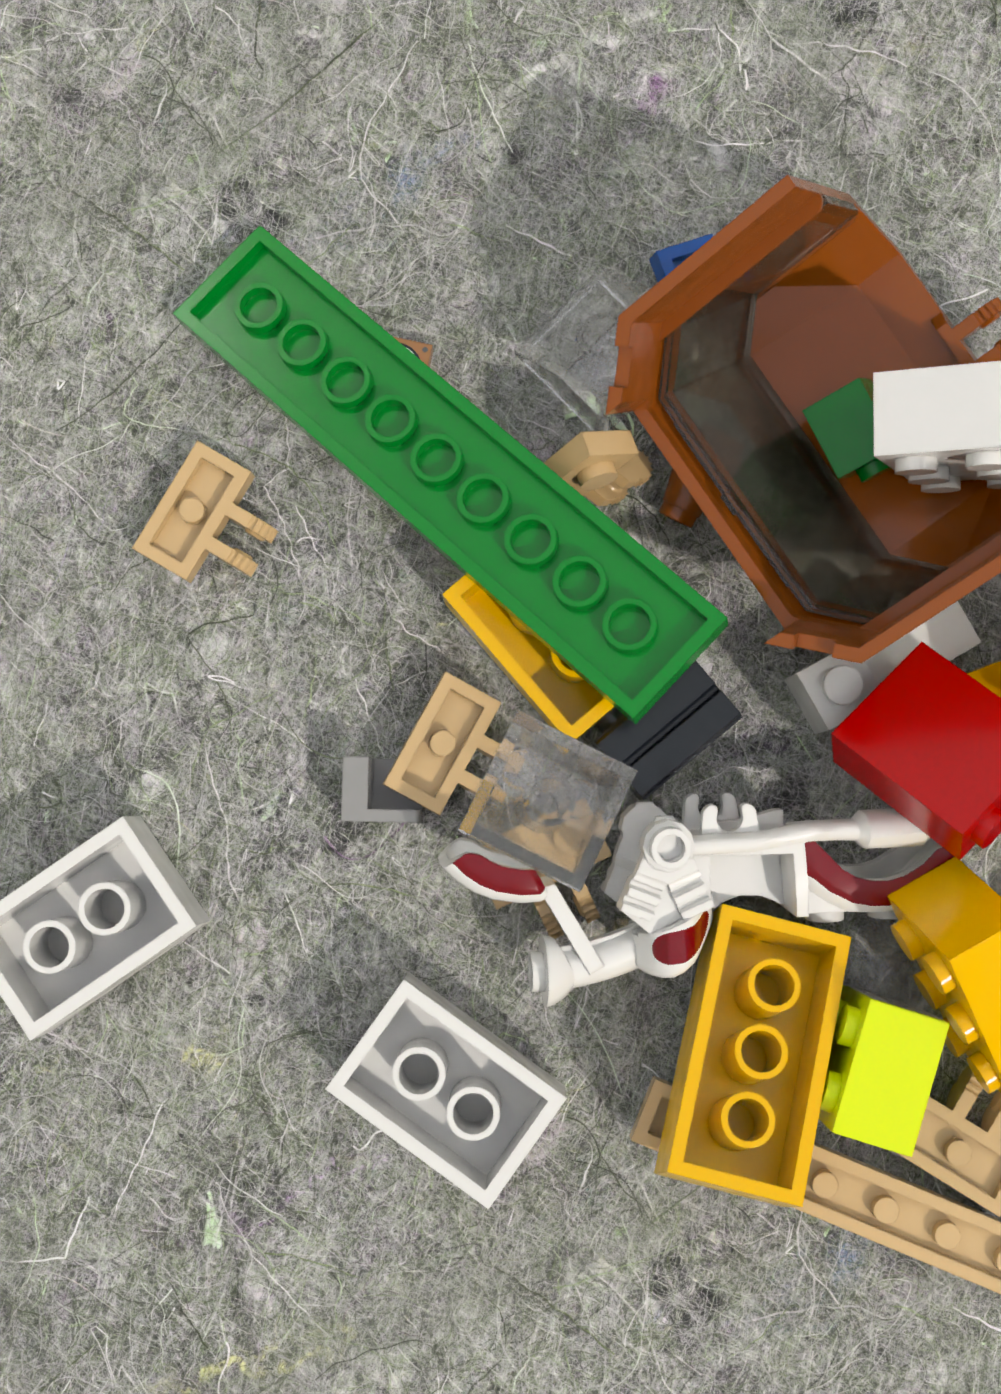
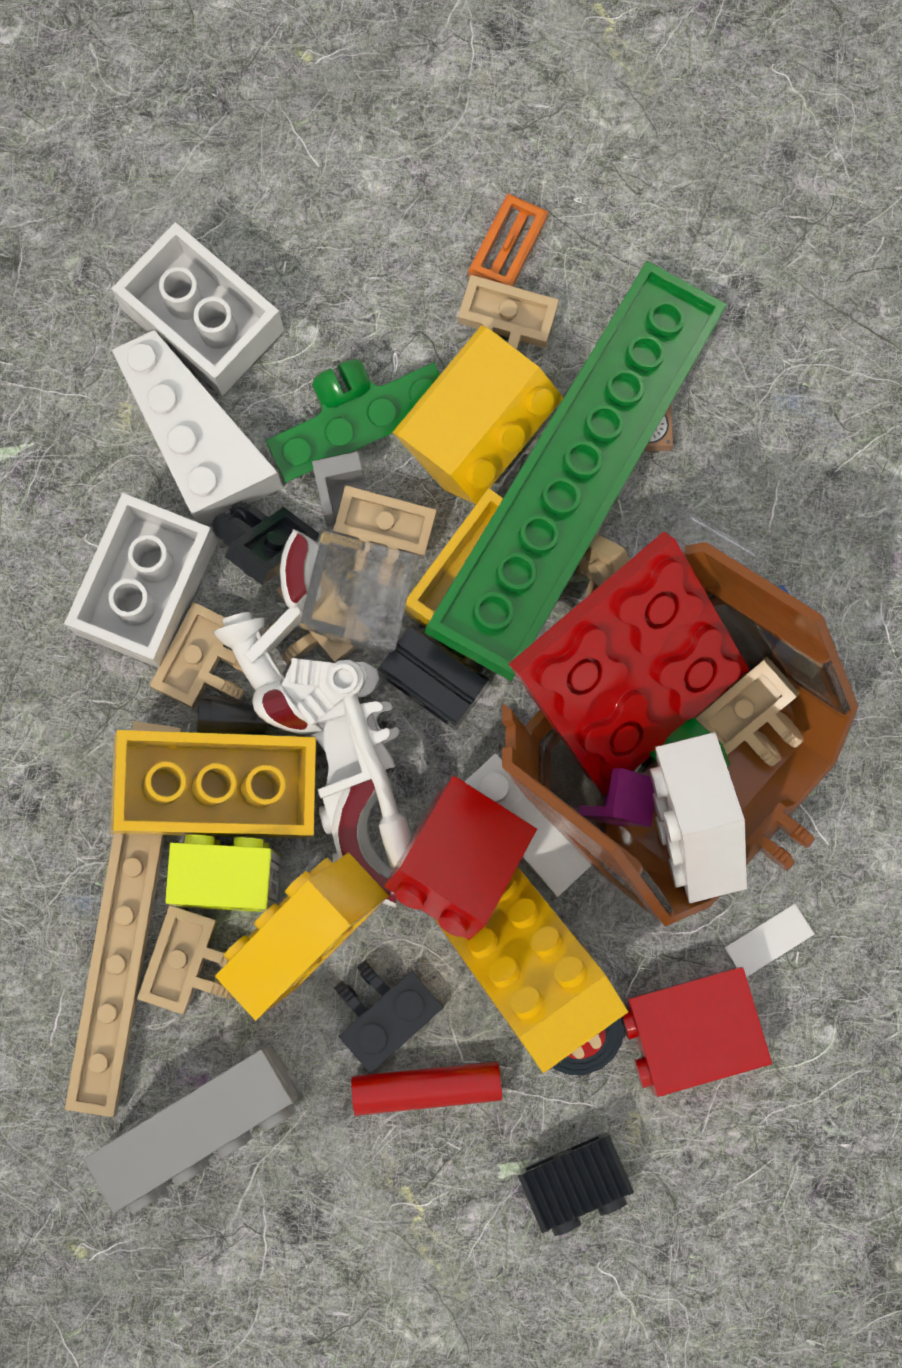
camera: 70 degrees right, 5 degrees down
none -> white wedge [112,330,283,525]
none -> tan hinge [149,602,245,709]
none -> black cone [197,694,266,735]
none -> black hinge [211,501,320,585]
none -> green plate [265,359,440,483]
none -> yellow slope [392,325,563,505]
none -> orange tile [468,193,549,287]
none -> red piece [508,531,750,796]
none -> magenta panel [578,768,655,827]
none -> tan hinge [695,657,804,767]

